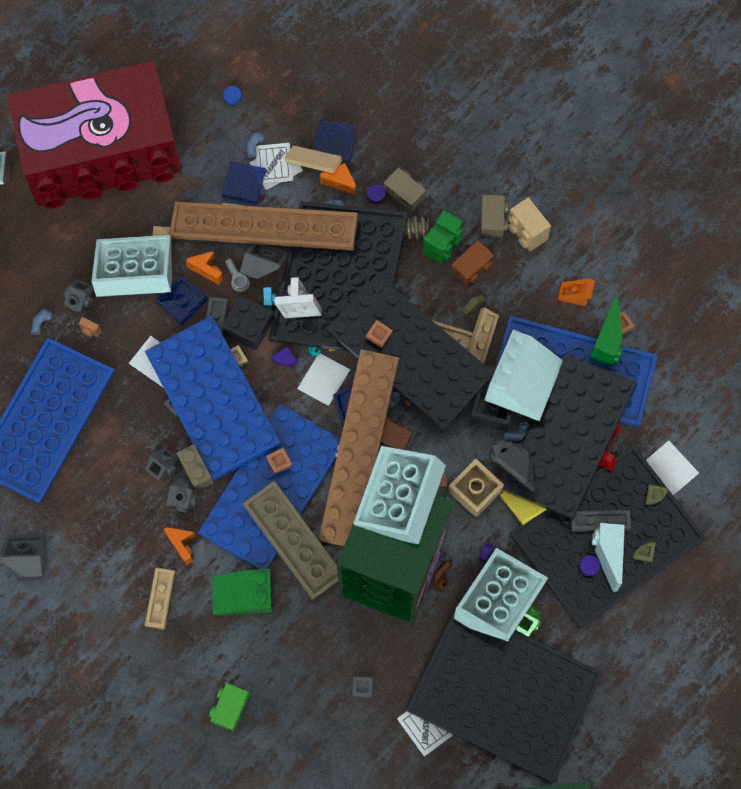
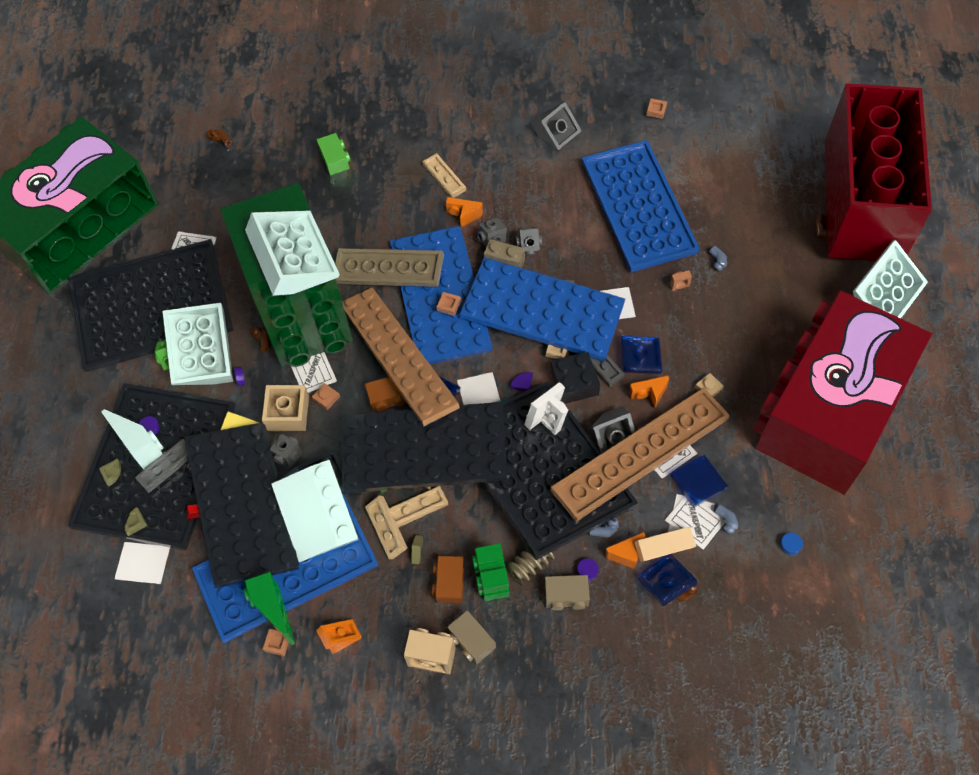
camera: 140 degrees right, 10 degrees down
dark grey brick [64,279,94,312] -> none
light aqua slope [92,235,172,297] -> none
green slope [212,569,272,616] -> none
light grey plate [225,258,250,292] -> none
medium azure plate [263,287,276,311] -> none
nougat plate [366,320,393,348] -> none
dark grey slope [495,446,535,492] -> none

